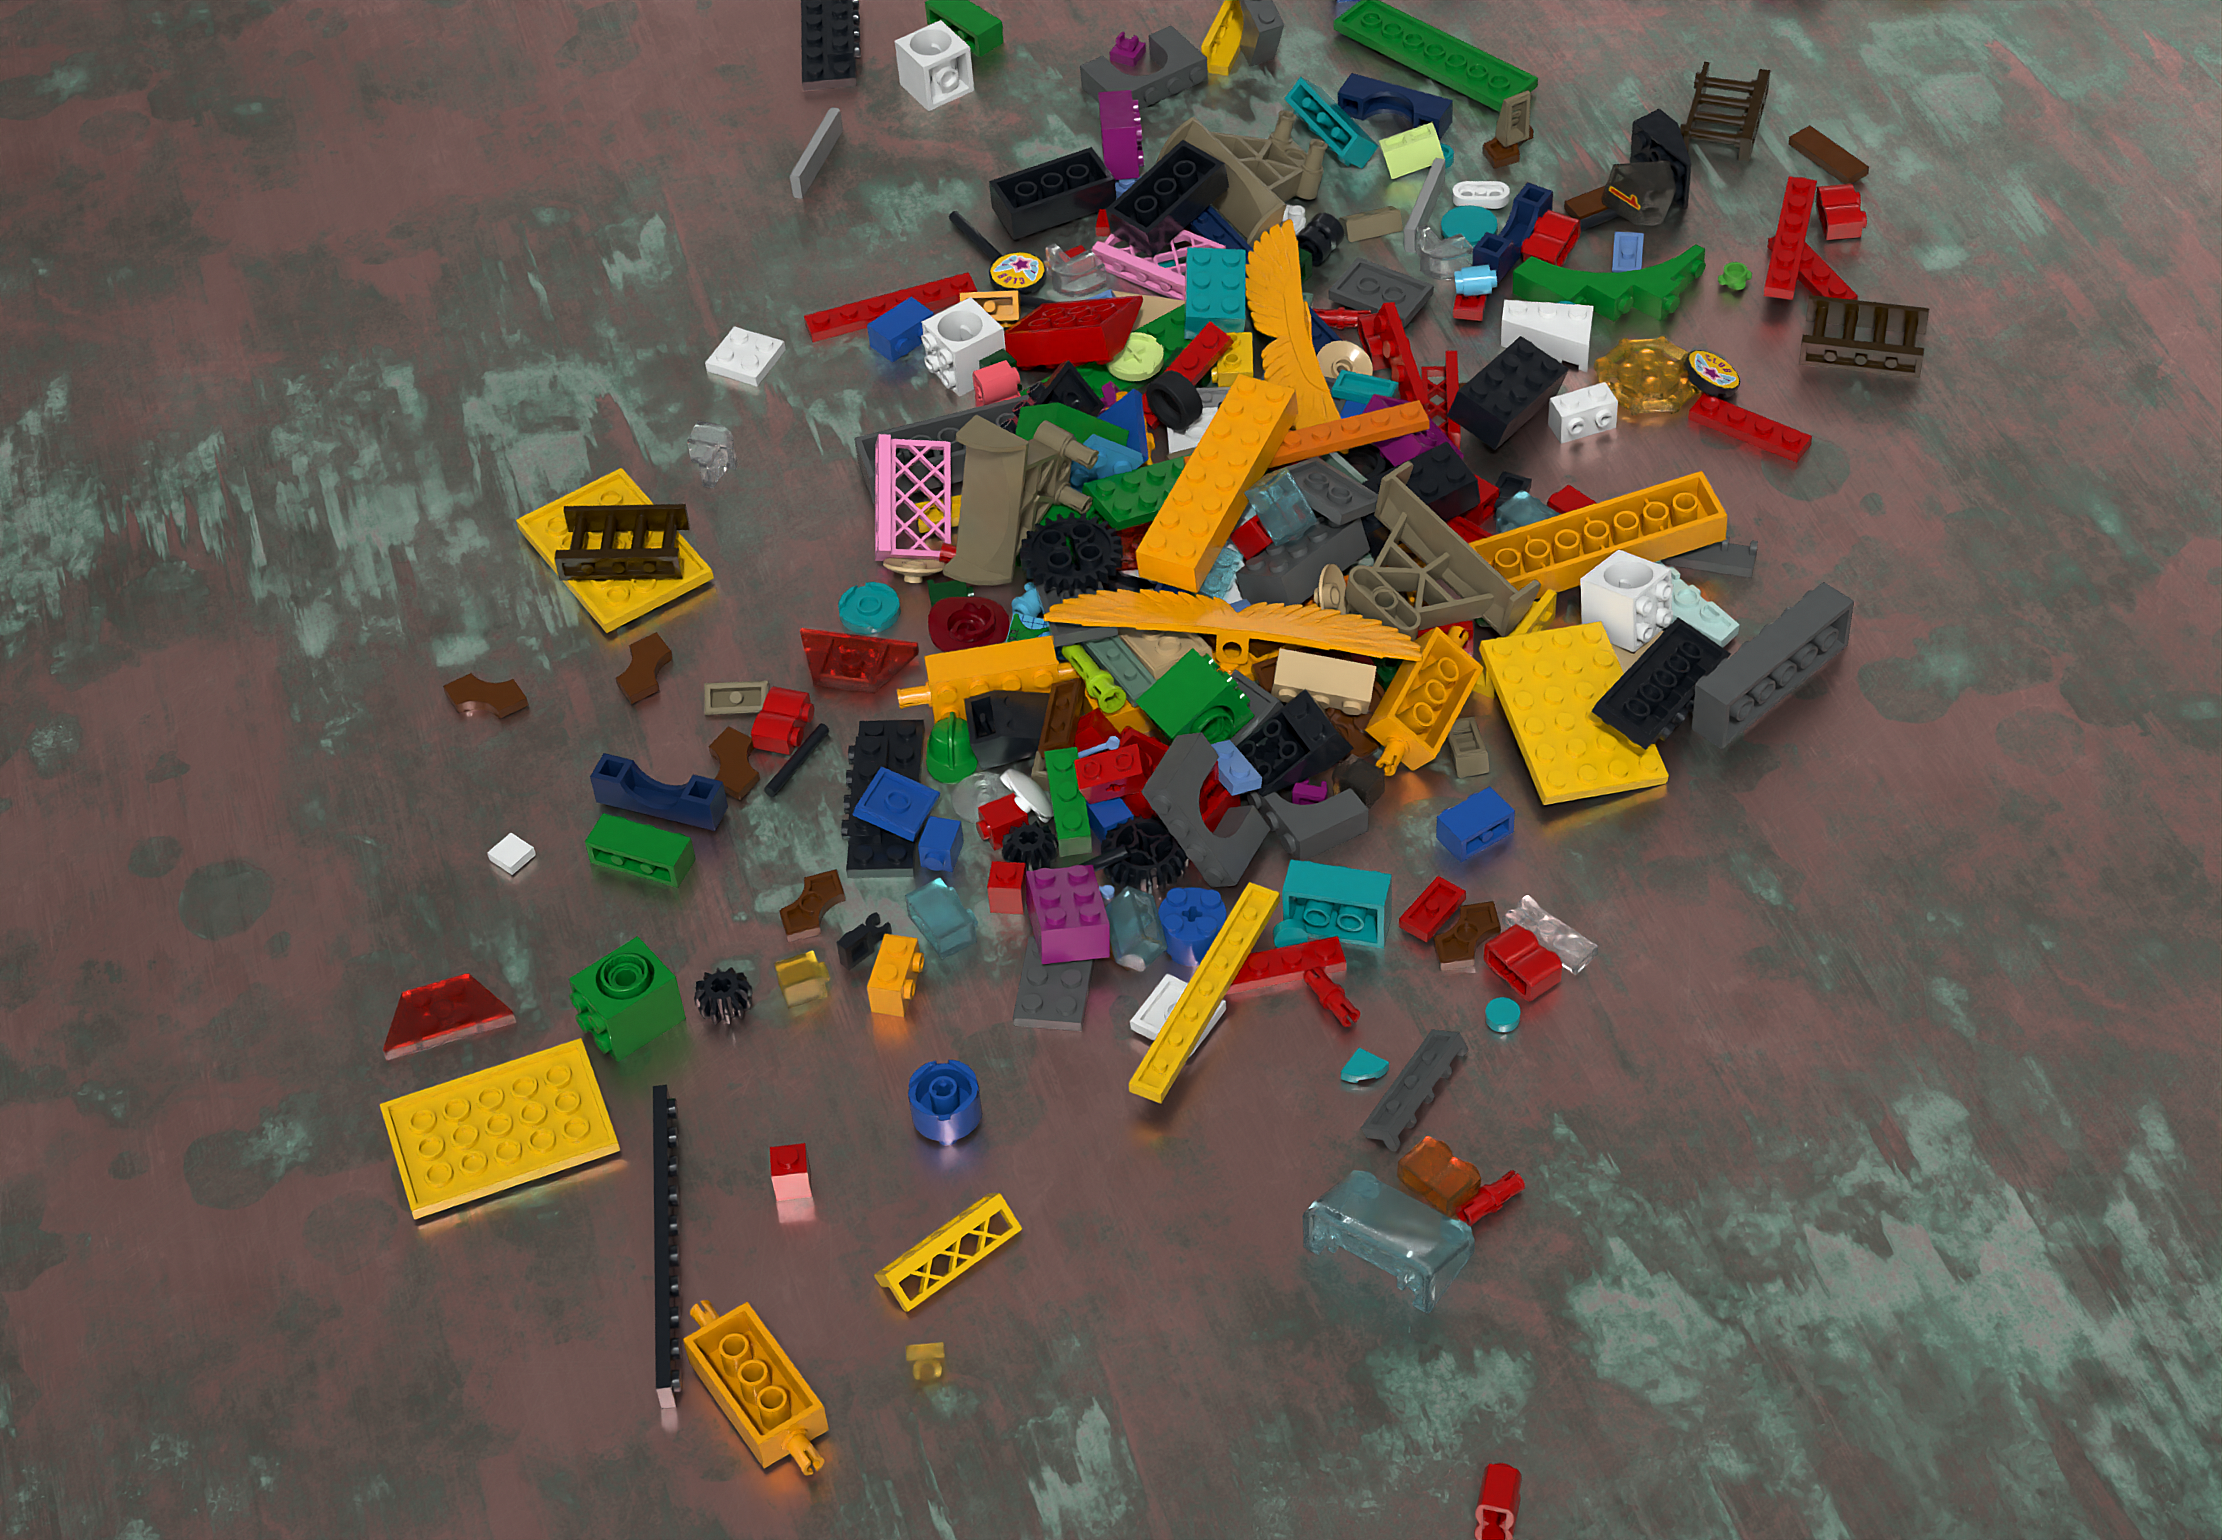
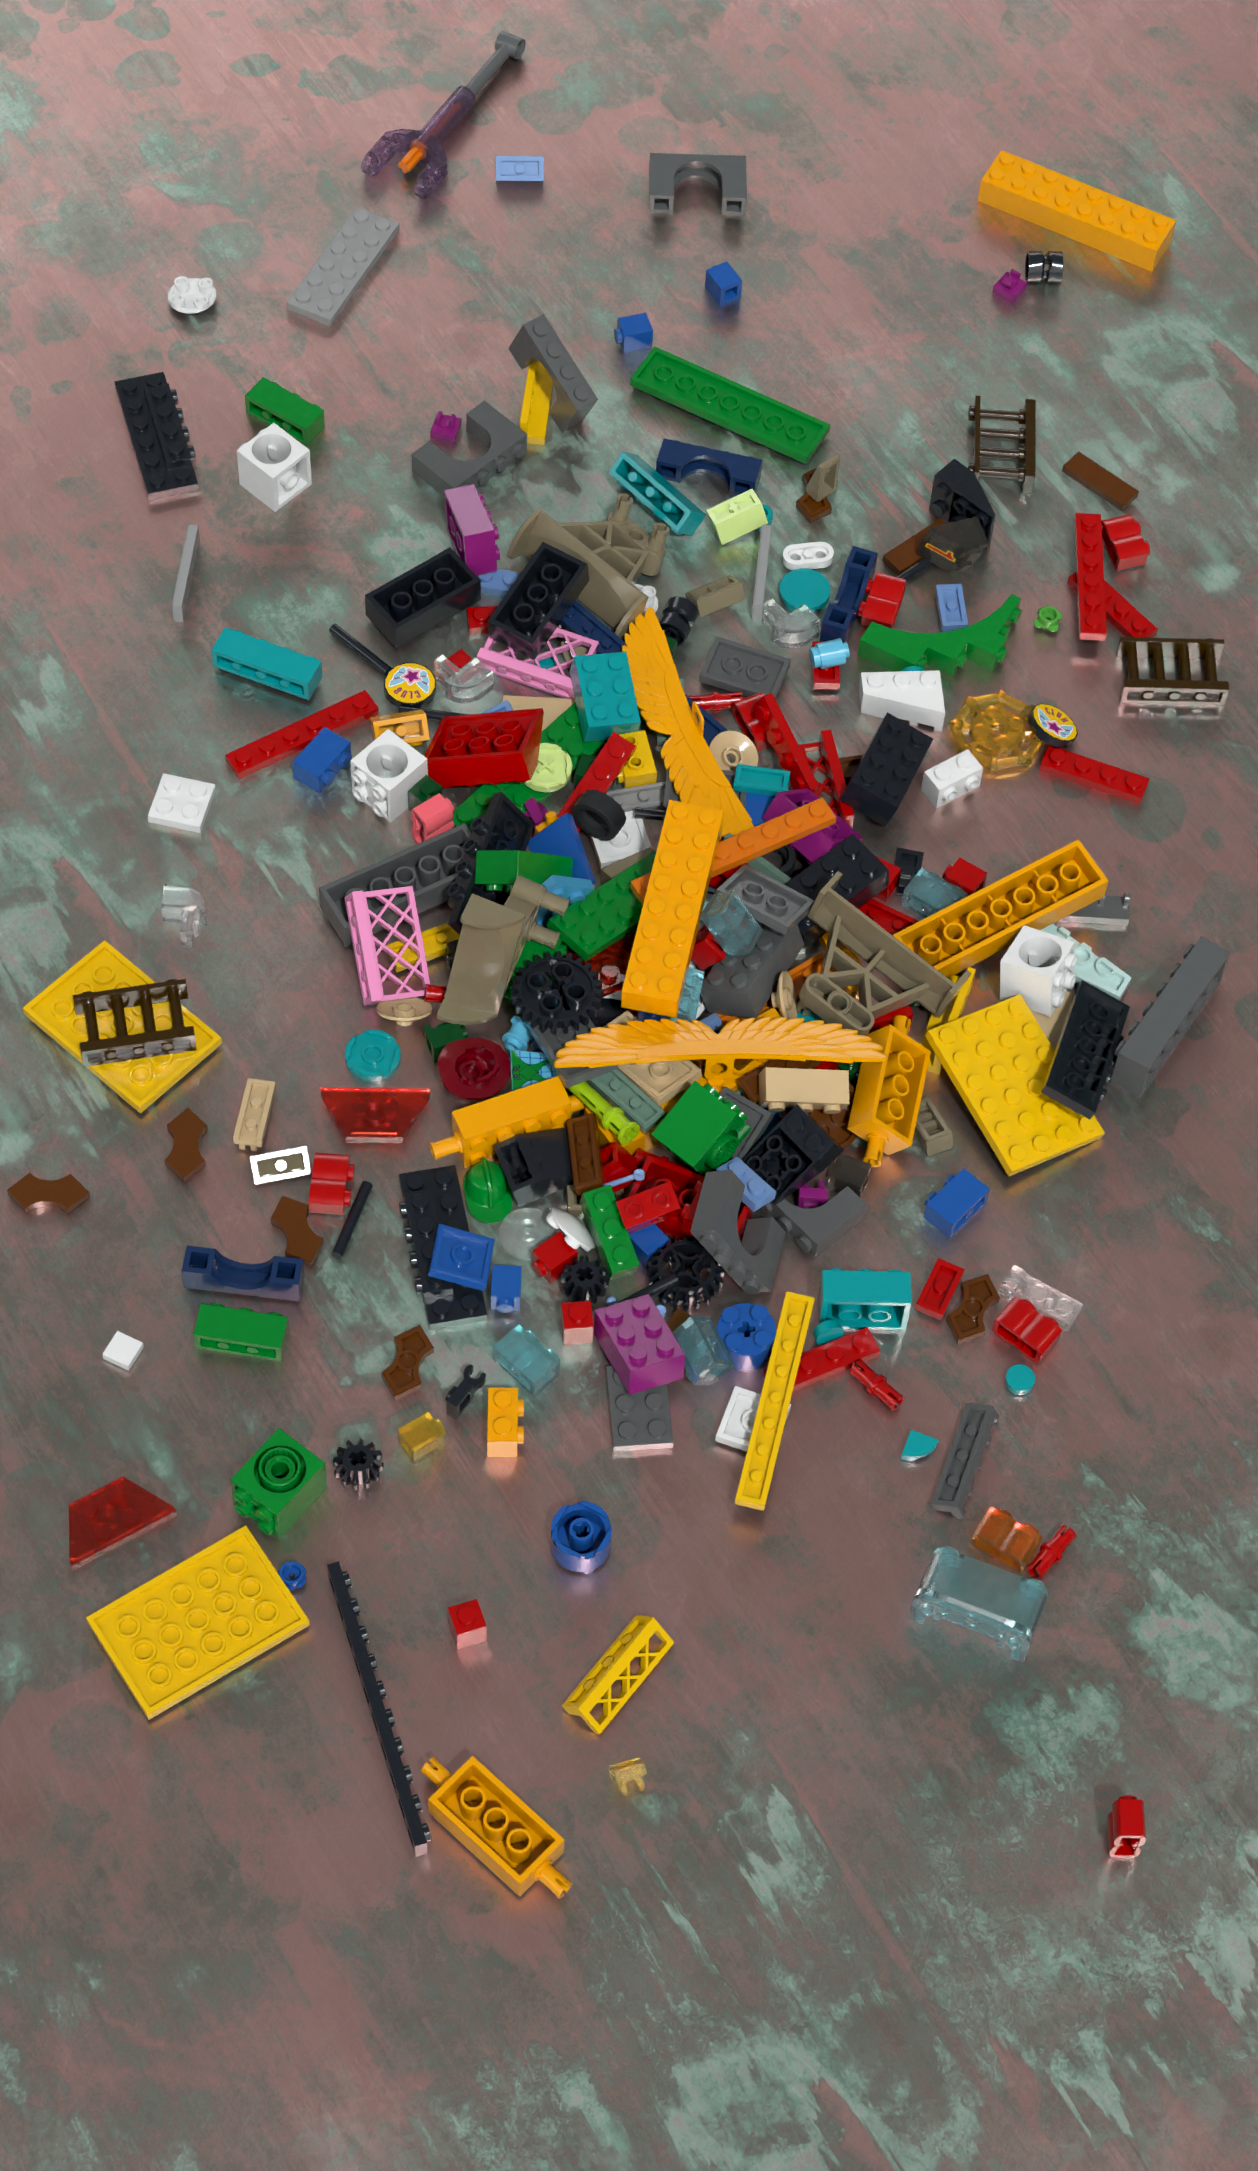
camera: 20 degrees left, 10 degrees up
none -> teal brick [211,627,322,700]
none -> tan hinge [233,1078,276,1152]
none -> blue plate [277,1561,307,1591]

